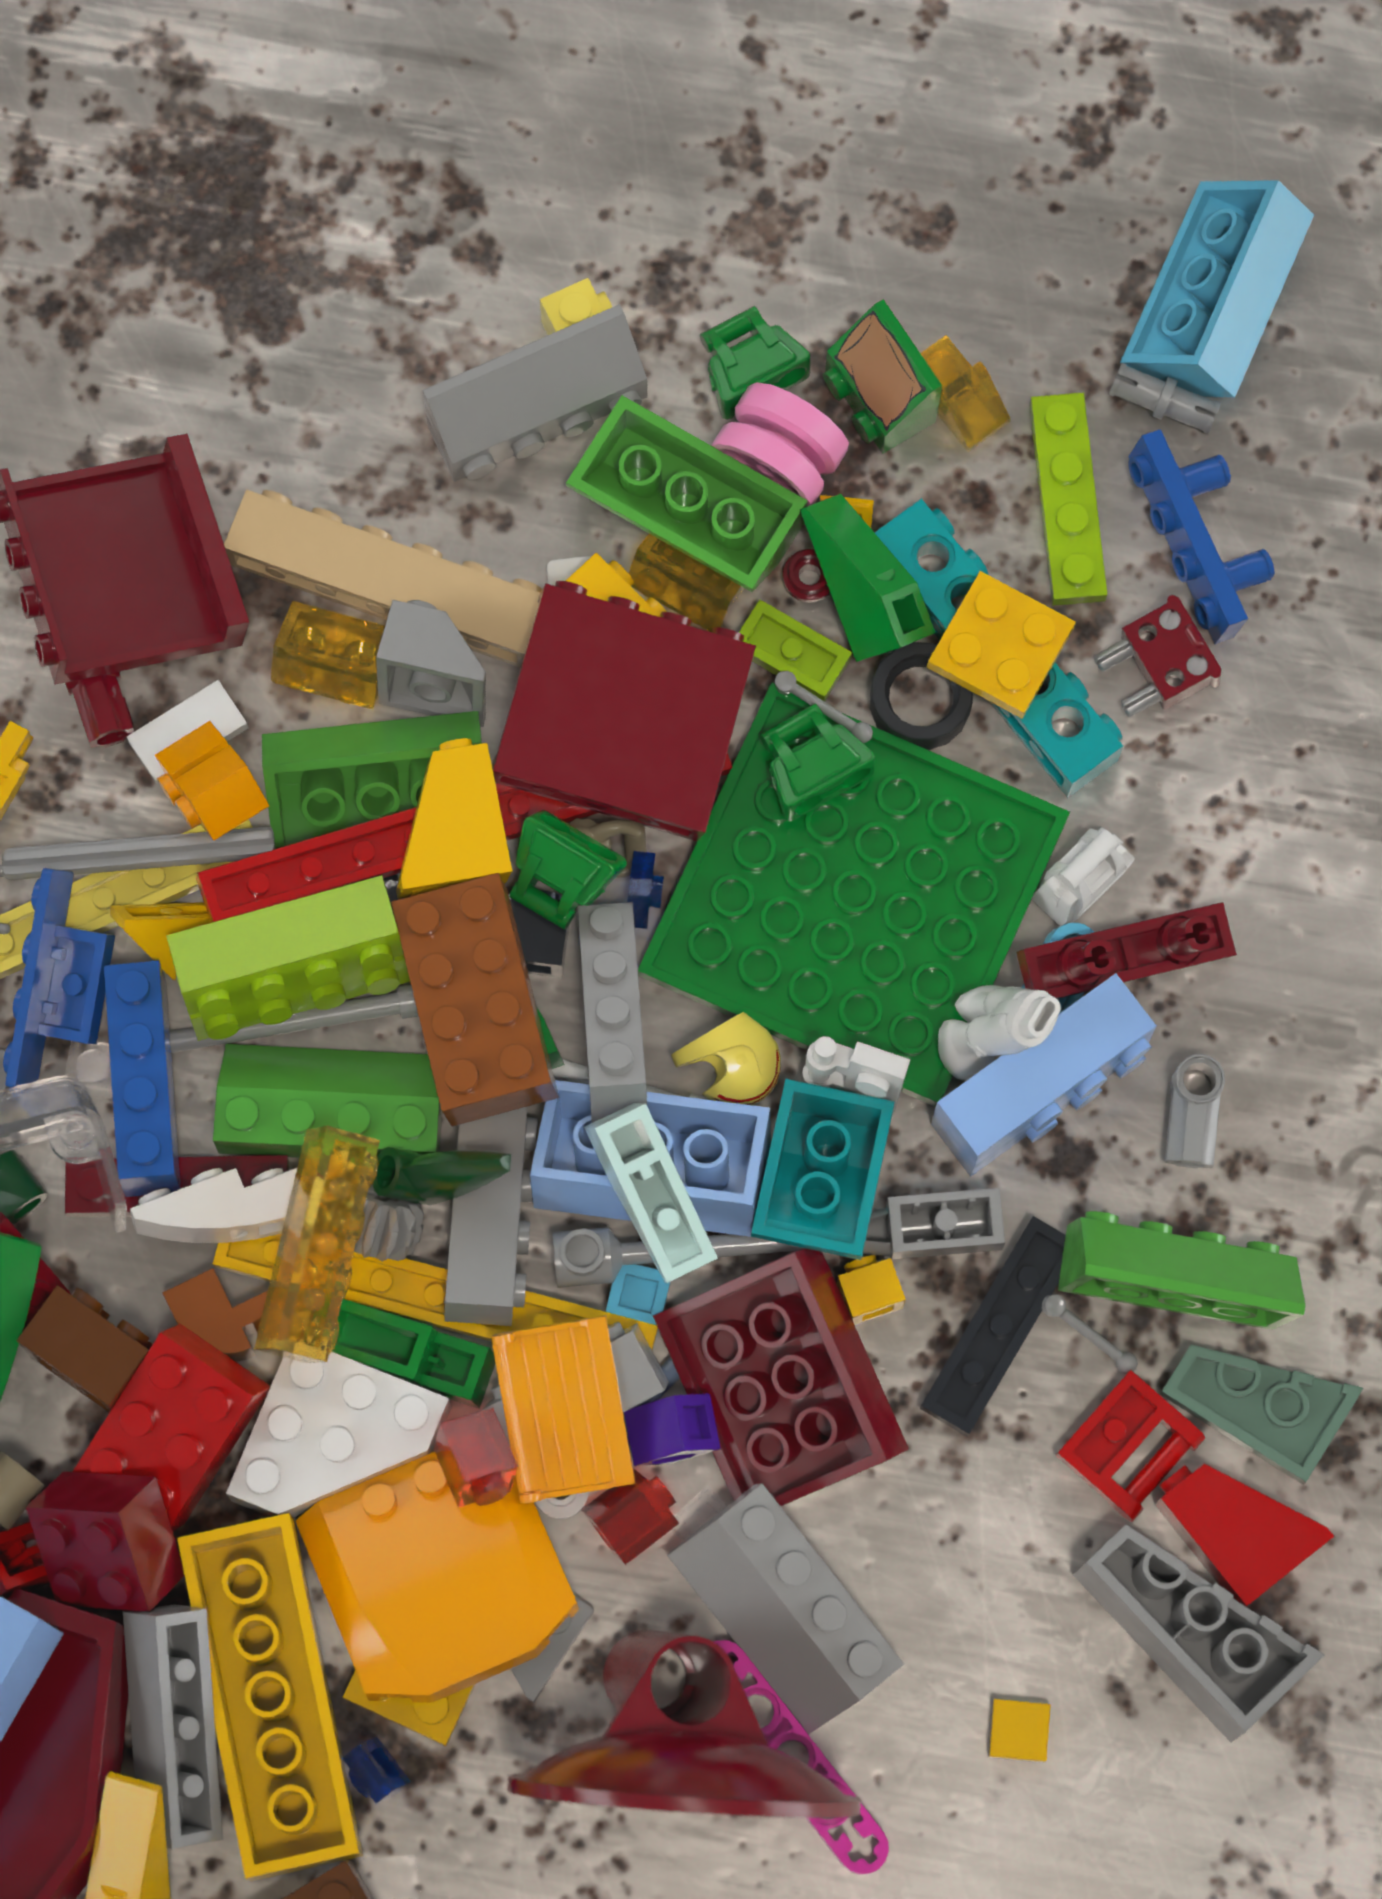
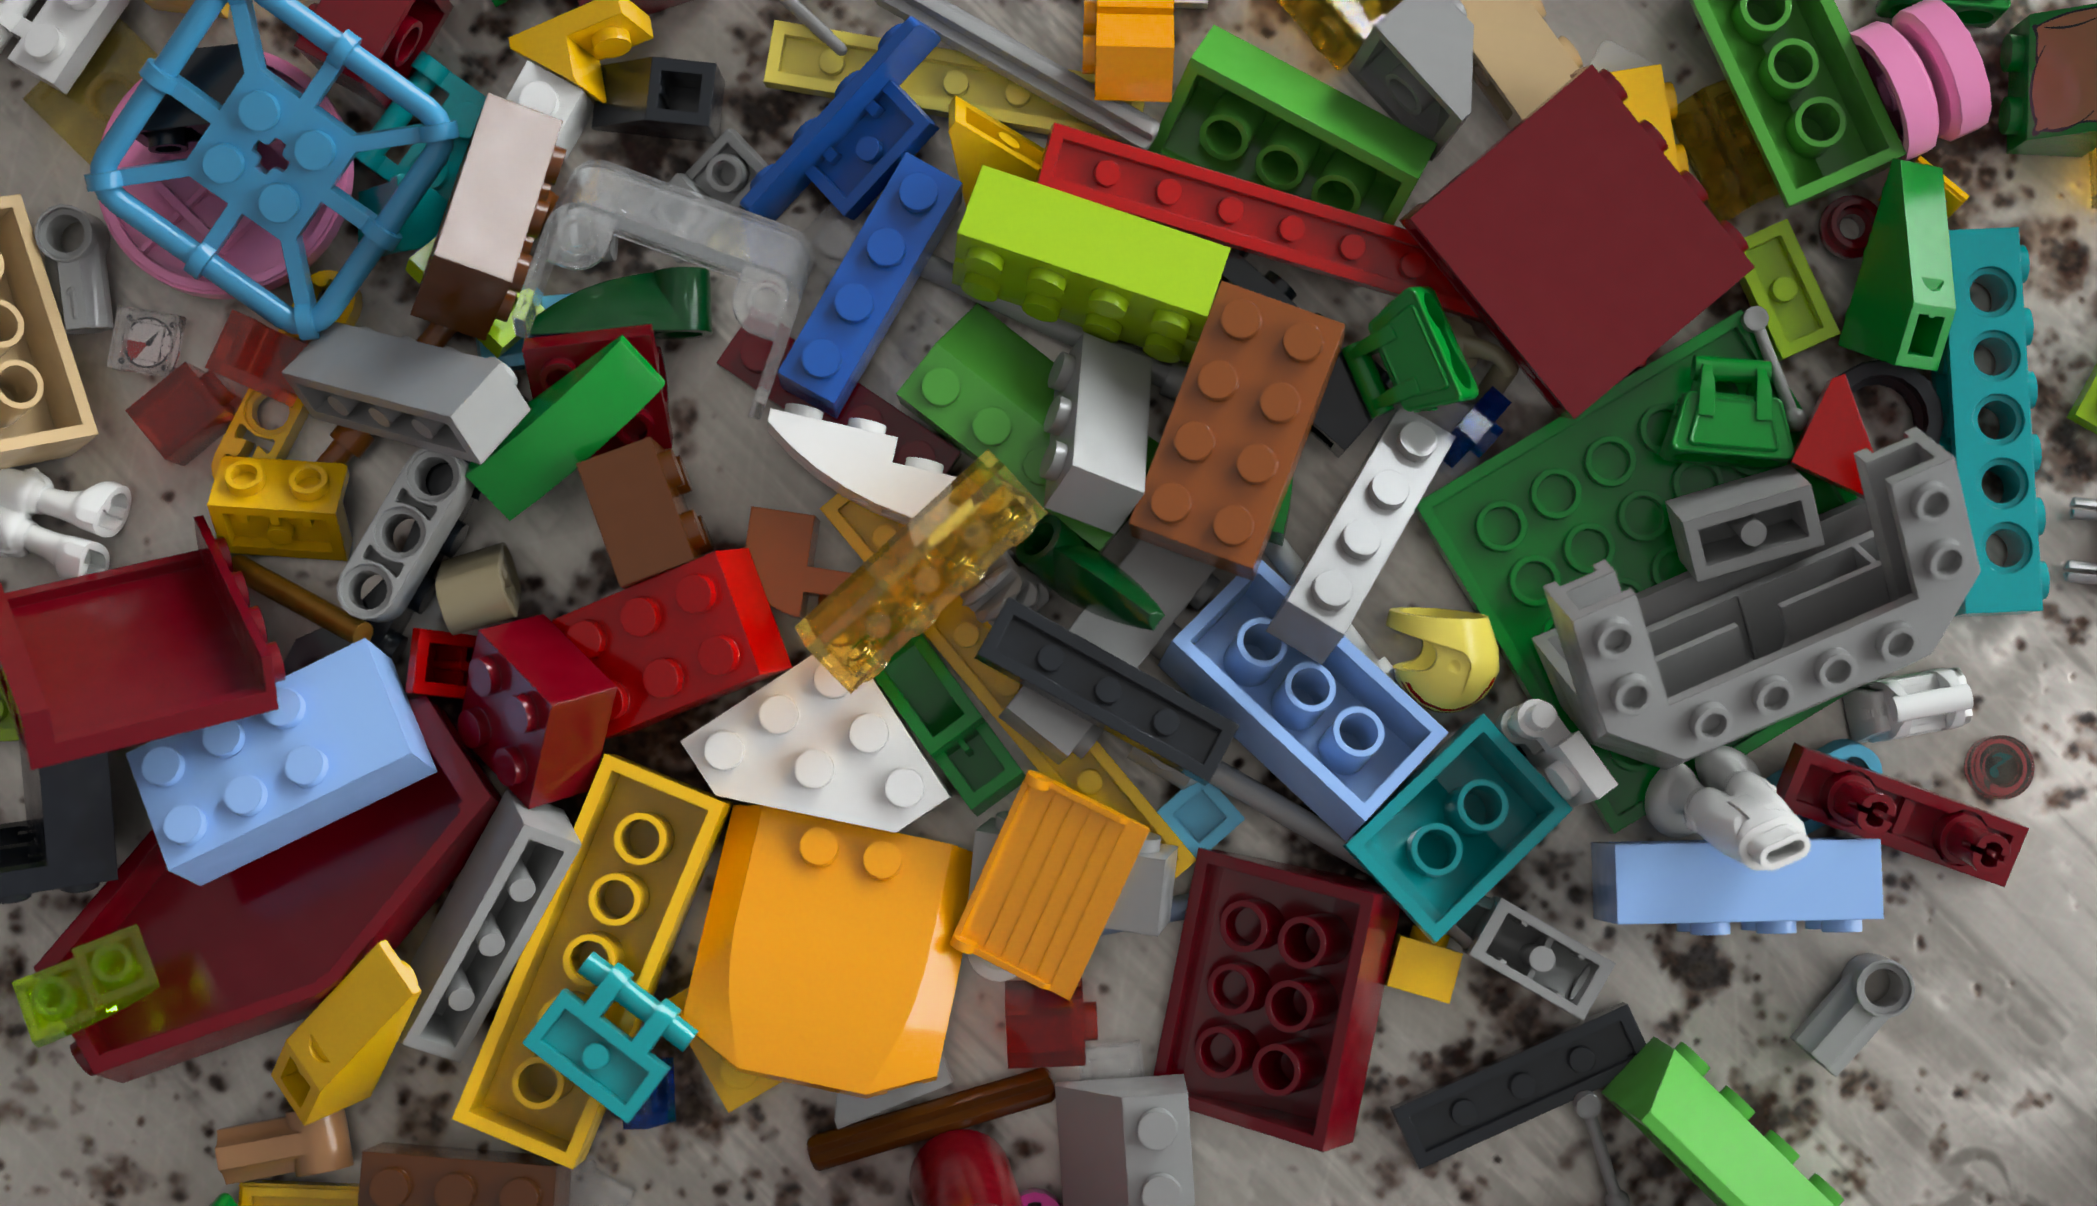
camera: 40 degrees right, 10 degrees up
yellow slope [396,738,512,900] -> none
clear red brick [434,1408,518,1508] -> none
light aqua slope [584,1103,718,1283] -> none
dark purple brick [624,1394,721,1466] -> none
yellow plate [927,571,1076,719] -> none
none -> teal plate [522,951,699,1124]
none -> reddish brown axle [807,1067,1056,1171]
none -> black plate [975,597,1239,786]
none -> light grey brick [1039,332,1152,534]
none -> light grey wedge [1531,427,1981,770]
none -> light grey brick [1665,464,1825,582]
none -> red slope [1787,374,1874,500]
none -> clear smoke tile [1964,735,2035,799]

